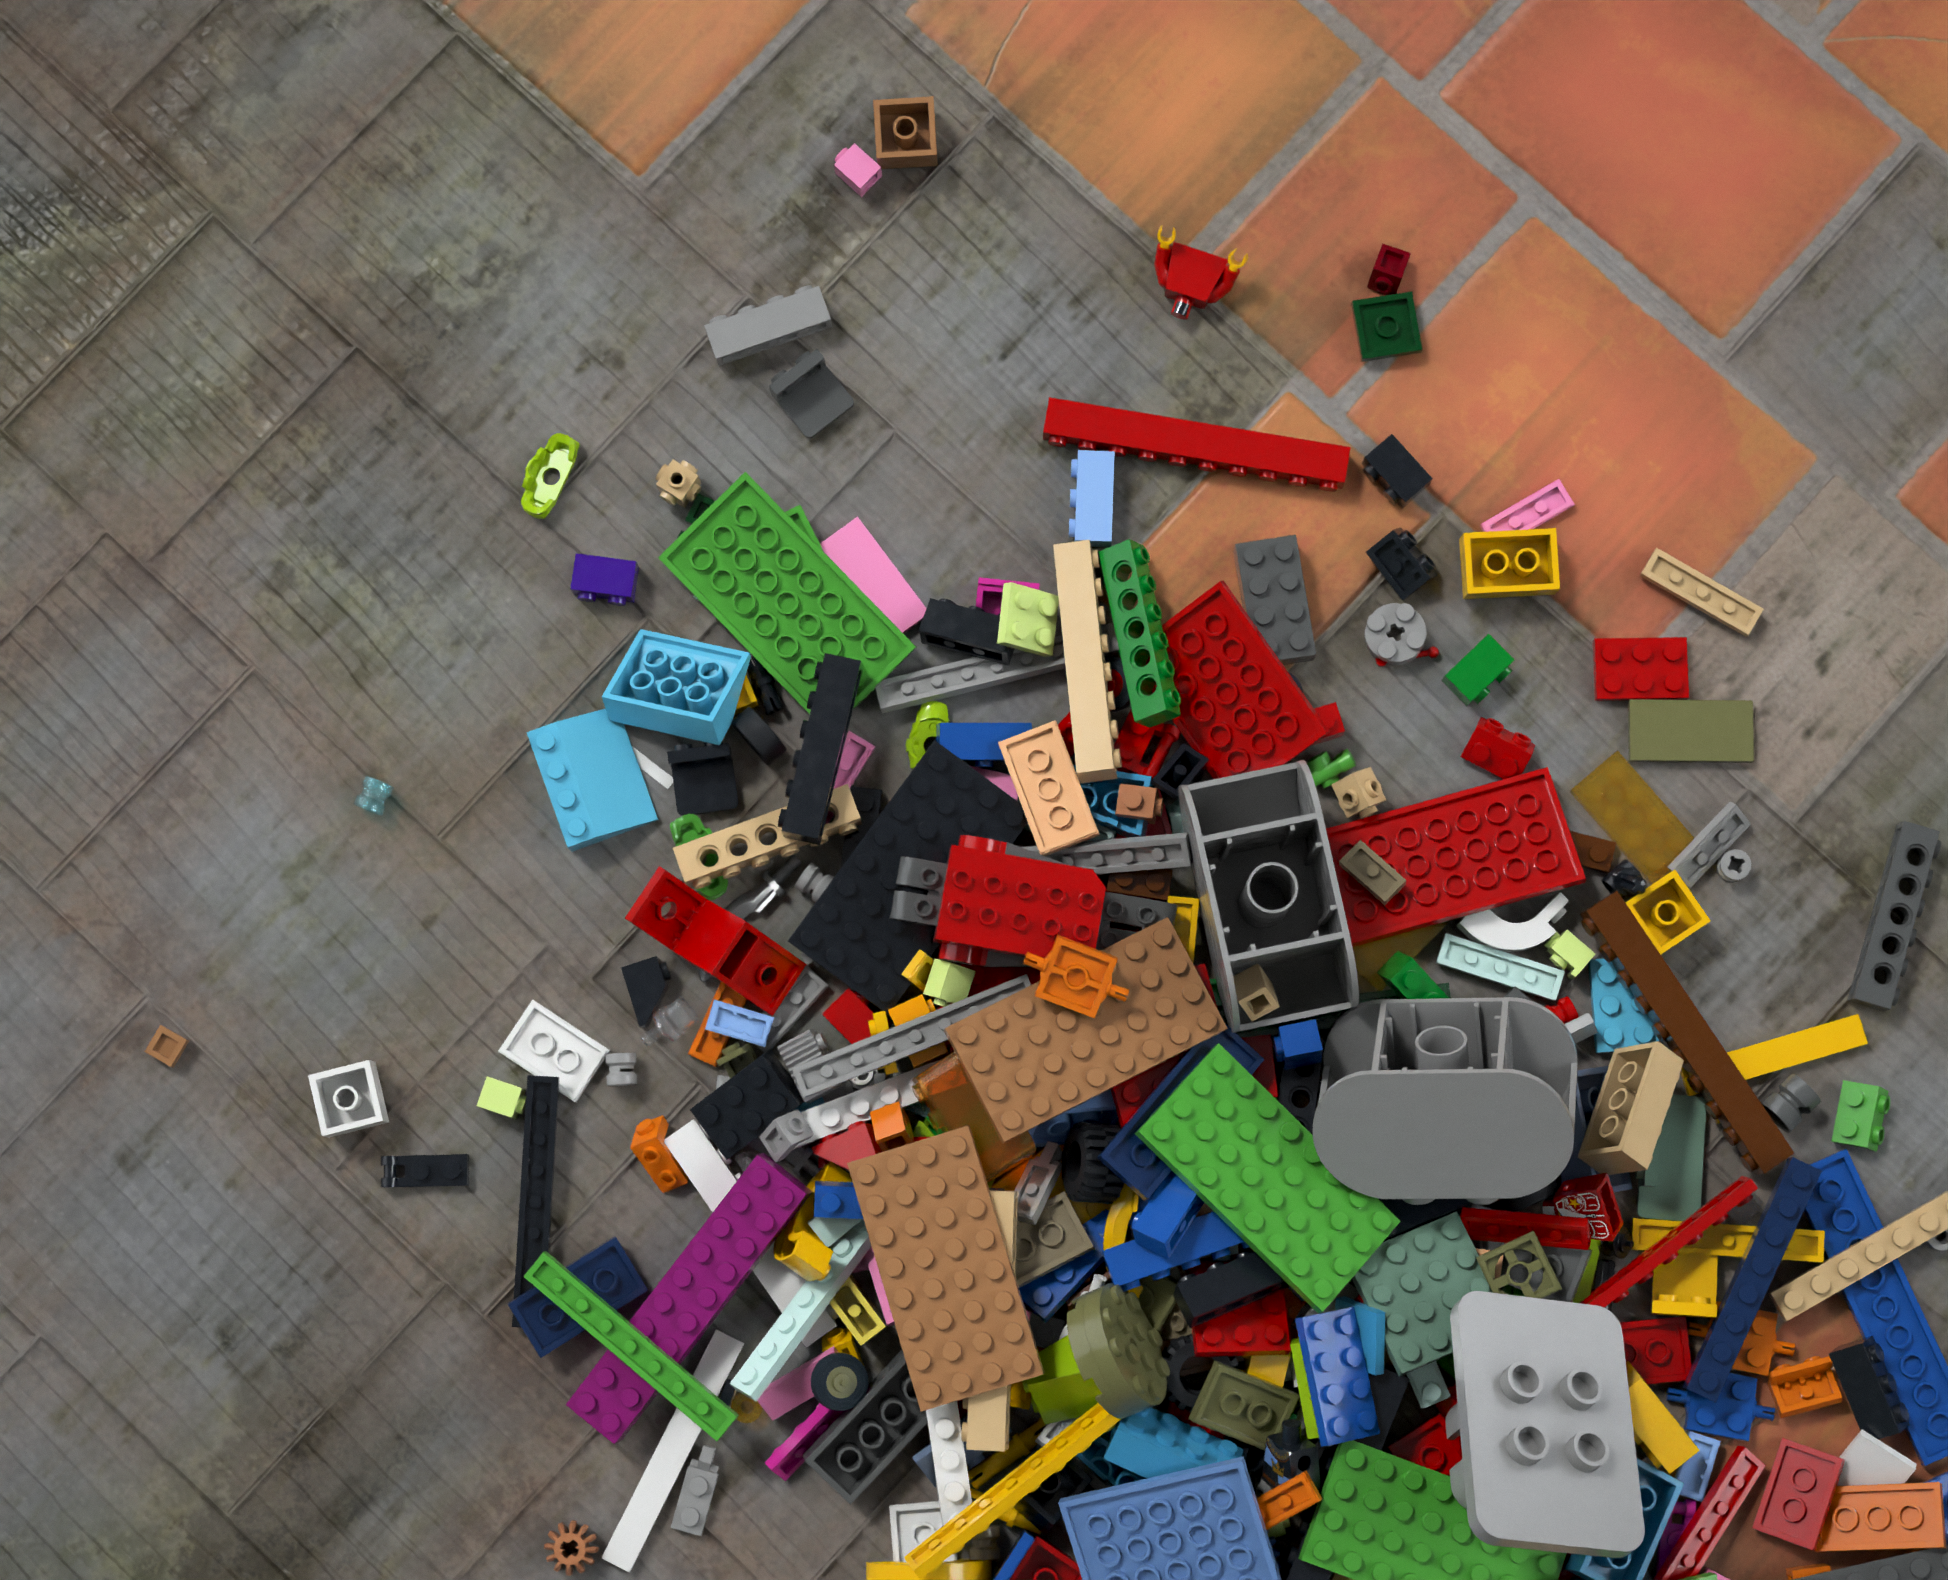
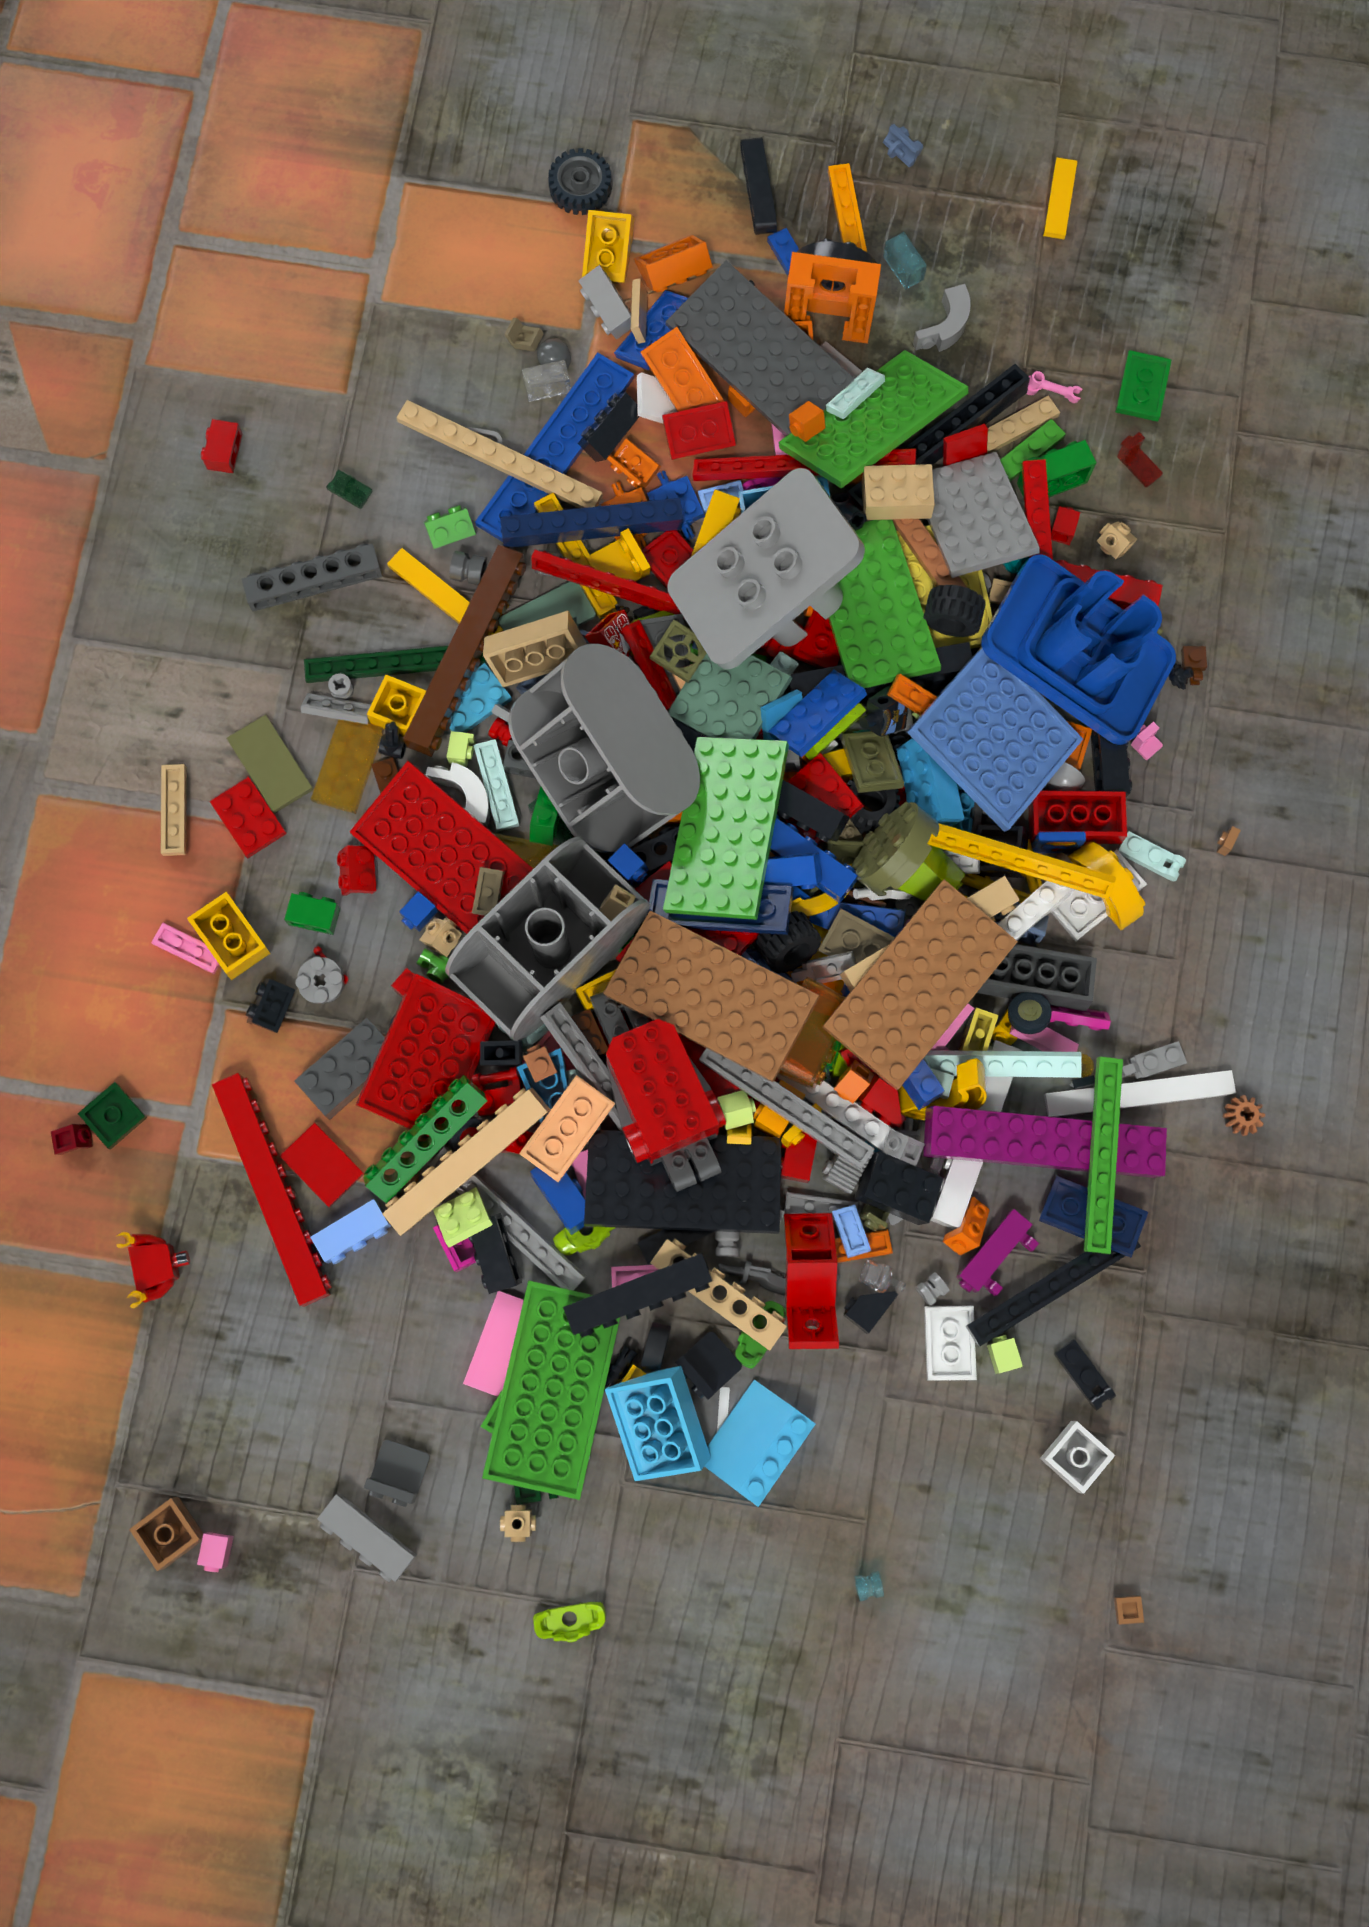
camera: 130 degrees left, 5 degrees down
dark purple brick [570,553,639,606] -> none
orange plate [1023,935,1129,1018] -> none
black brick [1362,434,1433,509] -> none
none -> red tile [280,1123,364,1208]
none -> dark green tile [304,646,487,683]
none -> blue brick [399,891,438,932]
none -> magenta brick [956,1209,1039,1296]

